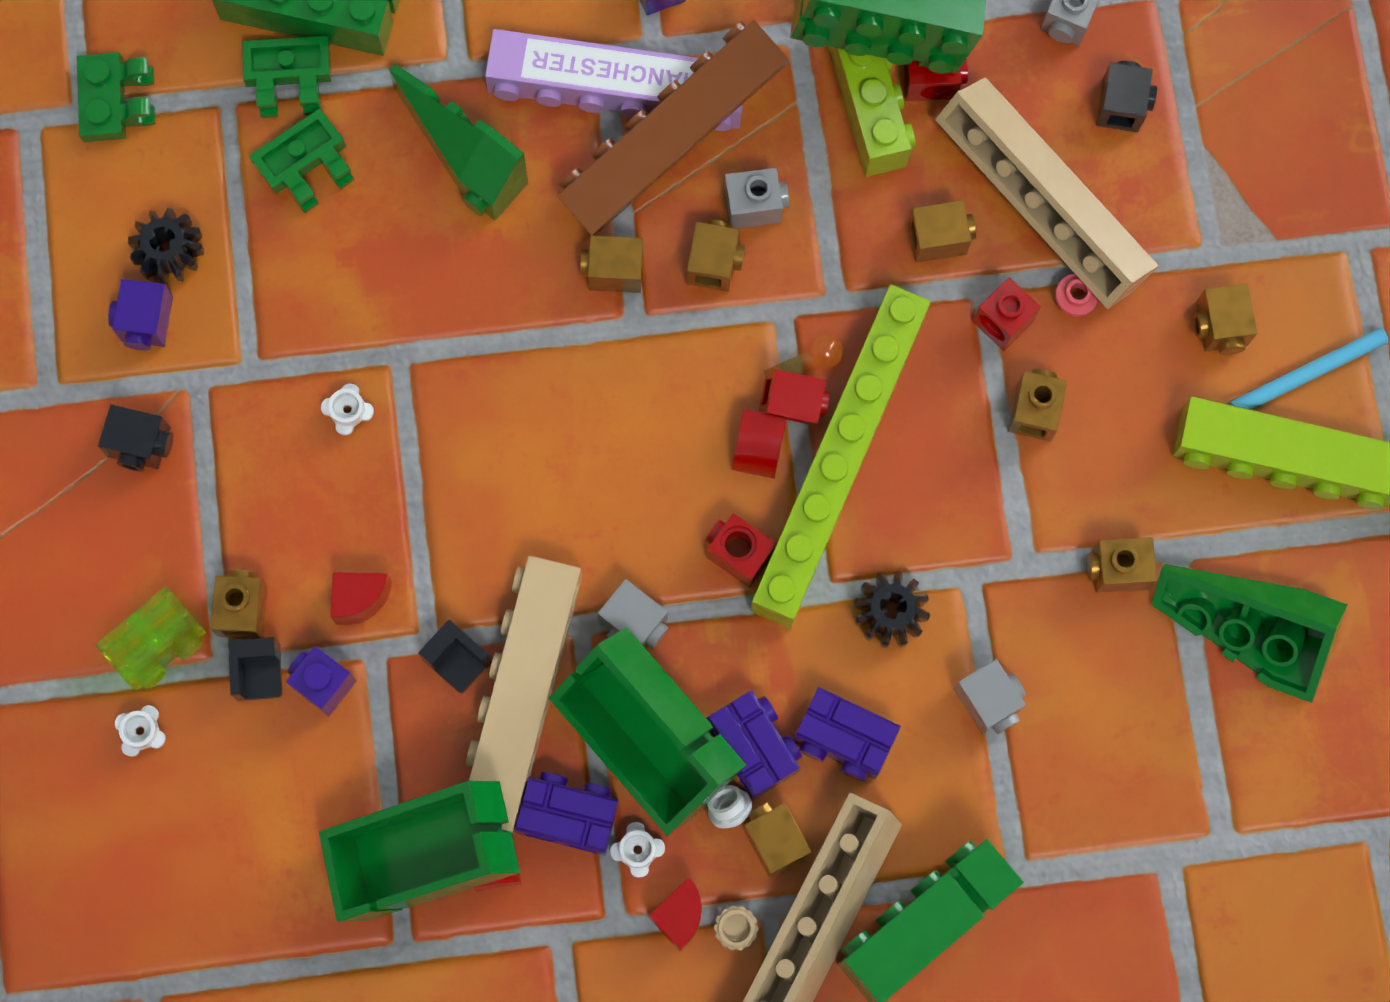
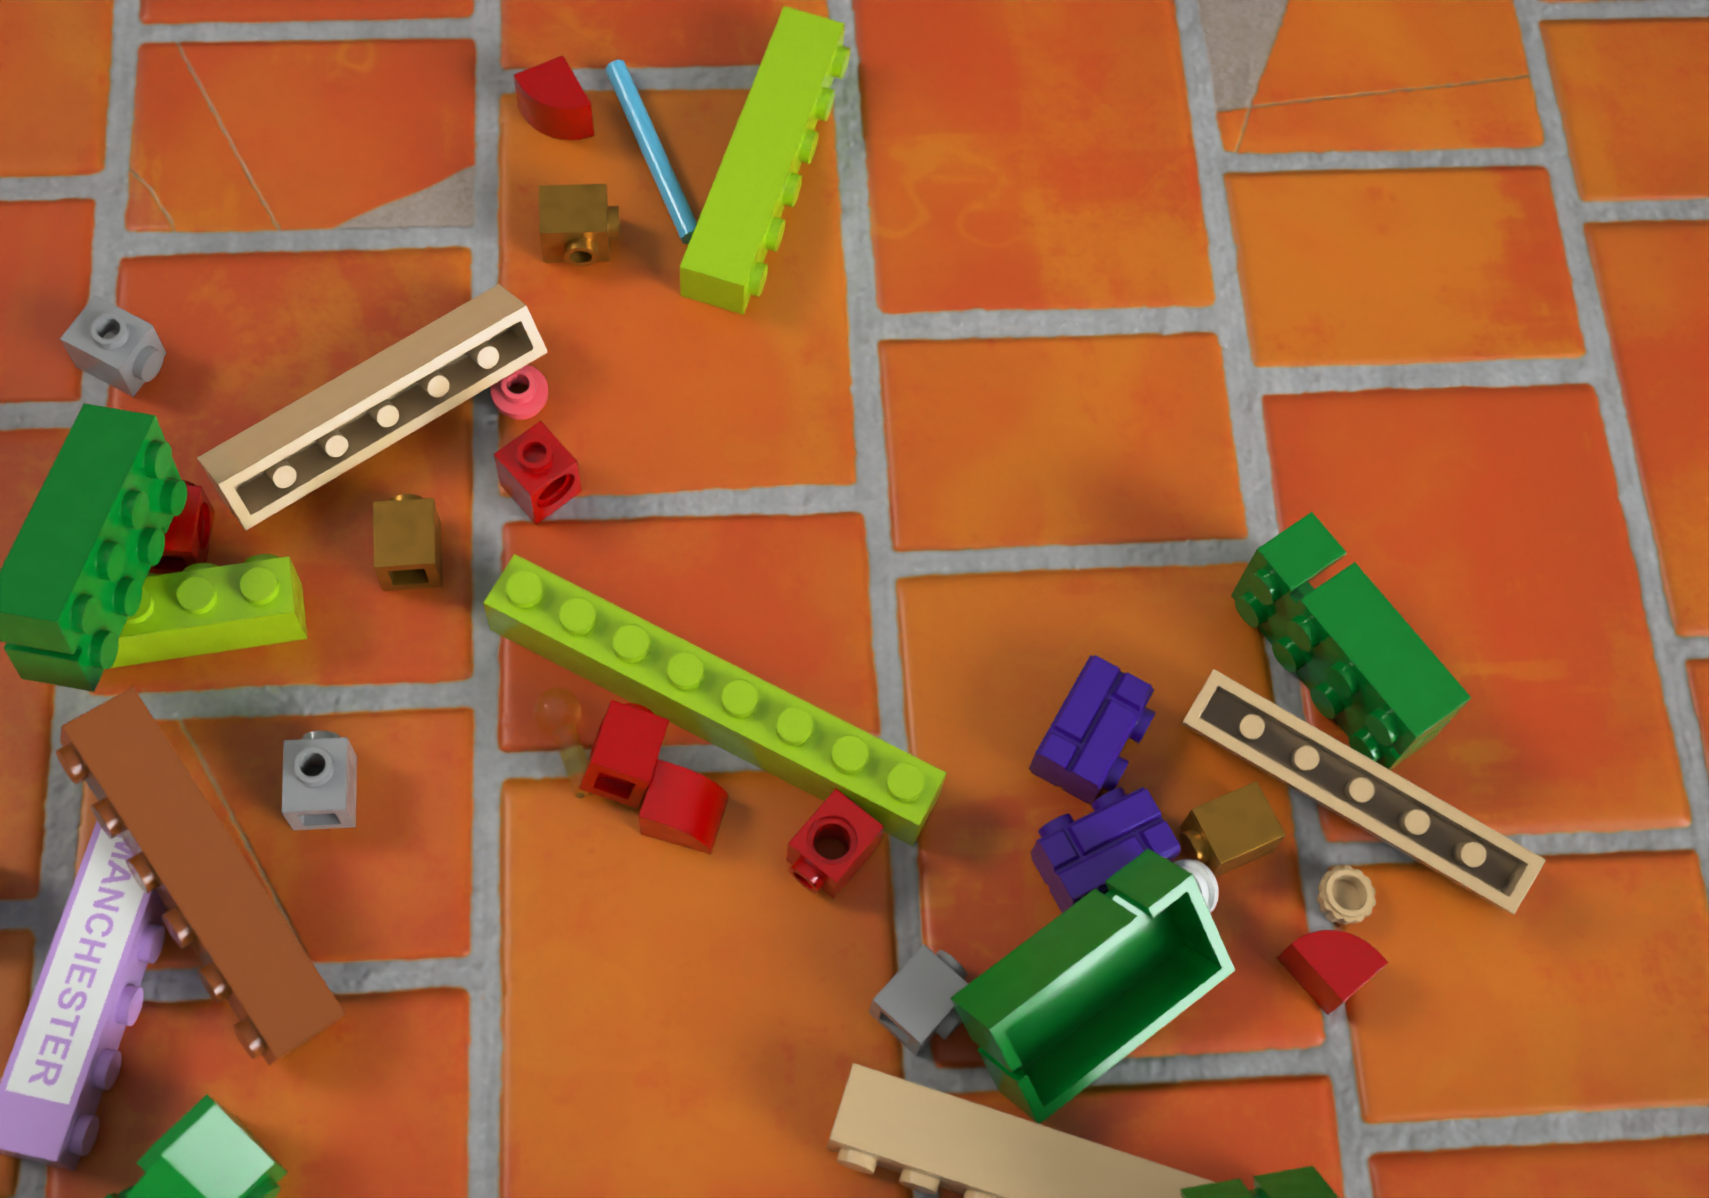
camera: 90 degrees left, 10 degrees down
dark purple brick [515,772,619,856] -> none
pearl gold brick [580,235,643,293] -> none
white plate [610,822,665,878] -> none
pearl gold brick [687,220,746,292] -> none
black gear [853,572,930,648] -> none
light grey brick [953,659,1026,735] -> none
pearl gold brick [1008,369,1068,442] -> none
pearl gold brick [1086,537,1157,593] -> none
black brick [1096,61,1157,133] -> none
green wedge [1151,564,1348,703] -> none
none -> red brick [513,55,594,140]

